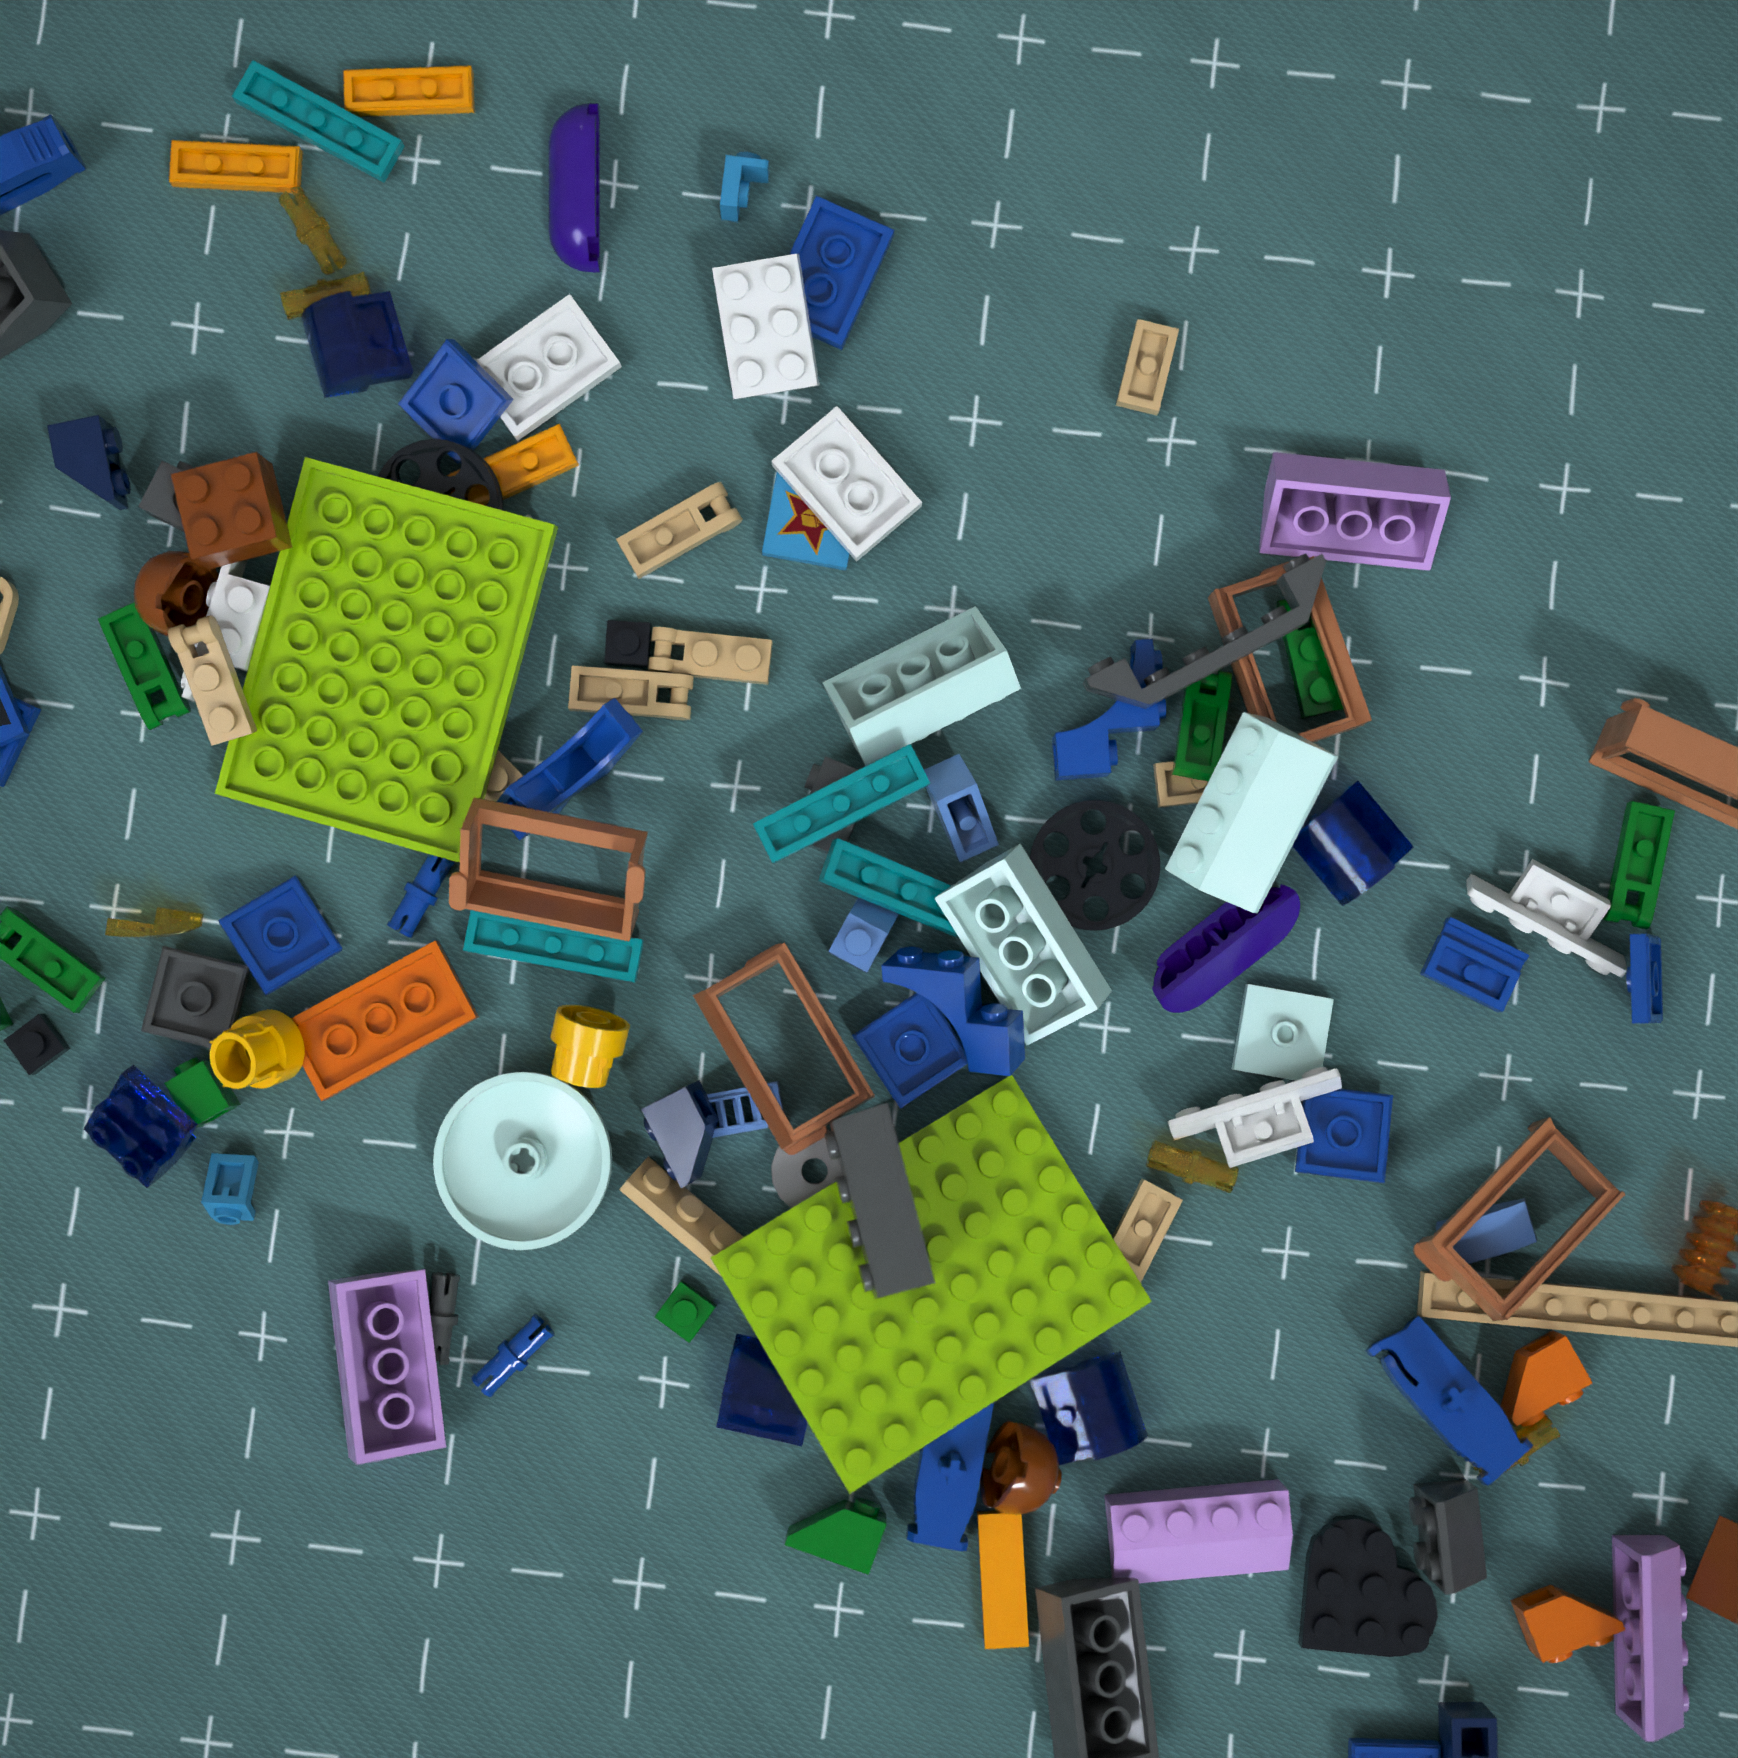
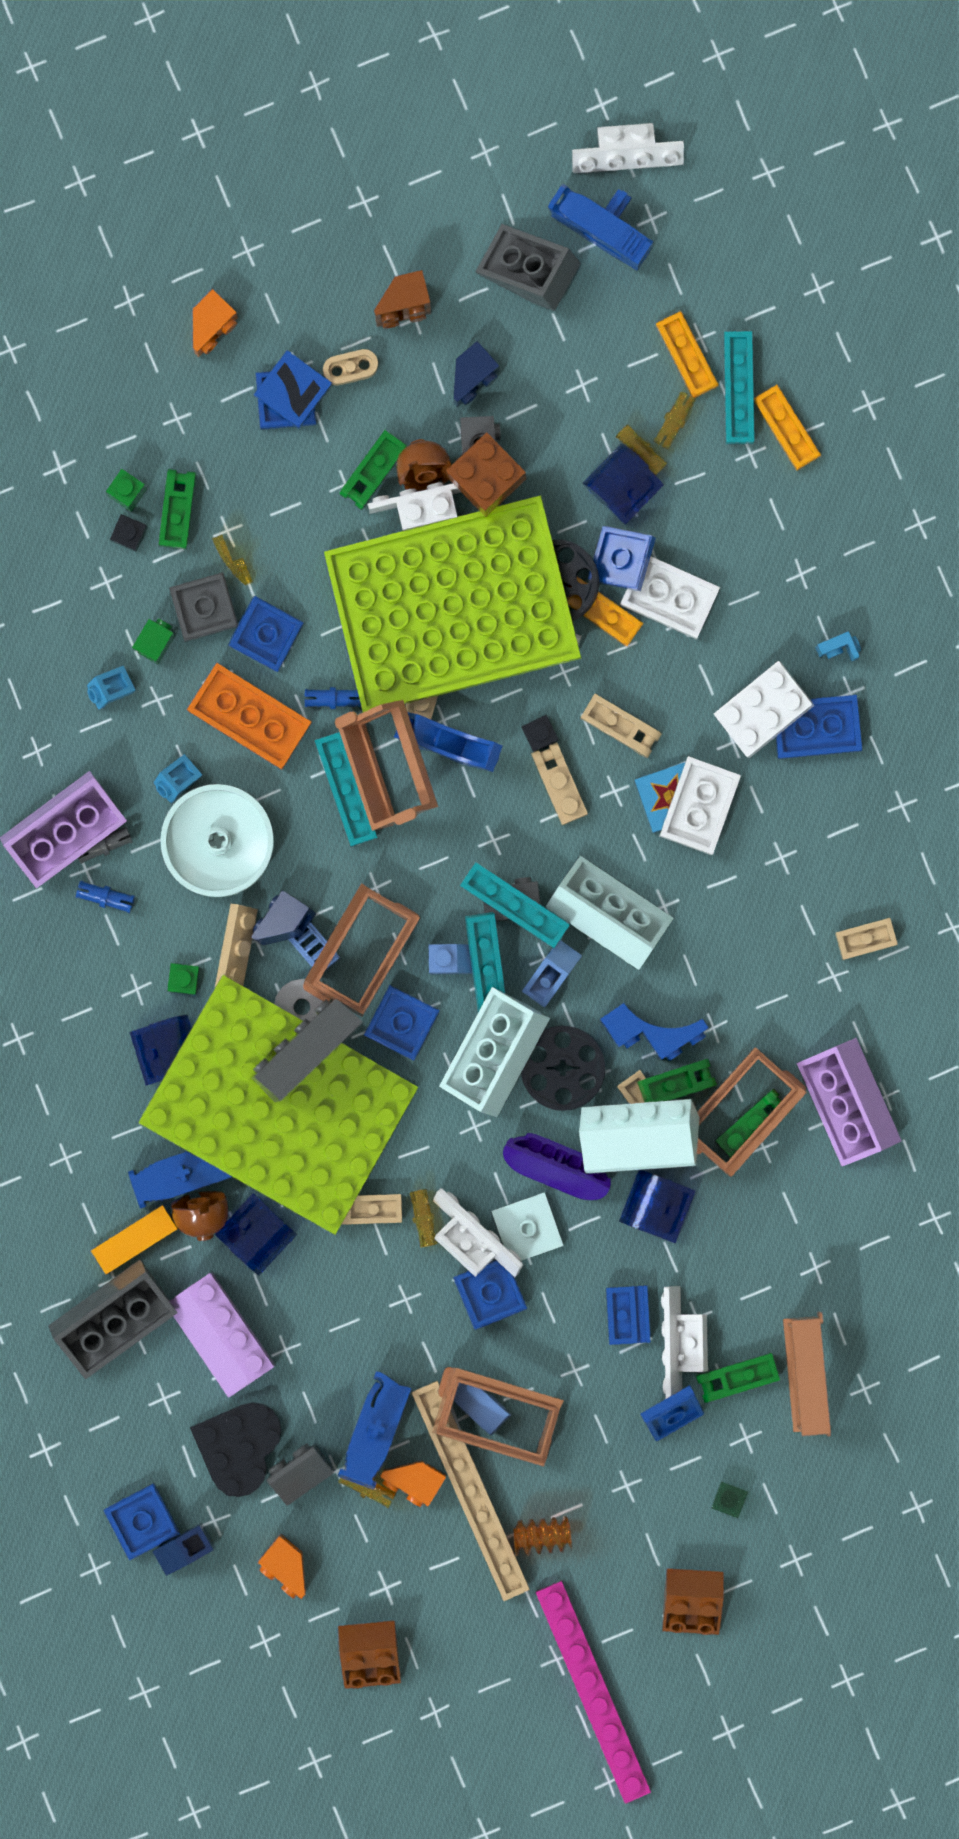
camera: 65 degrees right, 0 degrees up
clear blue brick [84,1065,198,1188] -> none
tan plate [168,615,257,746] -> none
yellow piece [210,1009,305,1089] -> none
dark purple brick [549,103,600,272] -> none
yellow piece [550,1005,630,1088] -> none
tan plate [568,666,694,720] -> none
green slope [785,1498,887,1575] -> none
blue arch [881,947,1025,1076] -> none
dark grey slope [1082,553,1326,709] -> none
lavender slope [1612,1535,1689,1742] -> none
none -> dark azure bracket [154,754,202,803]

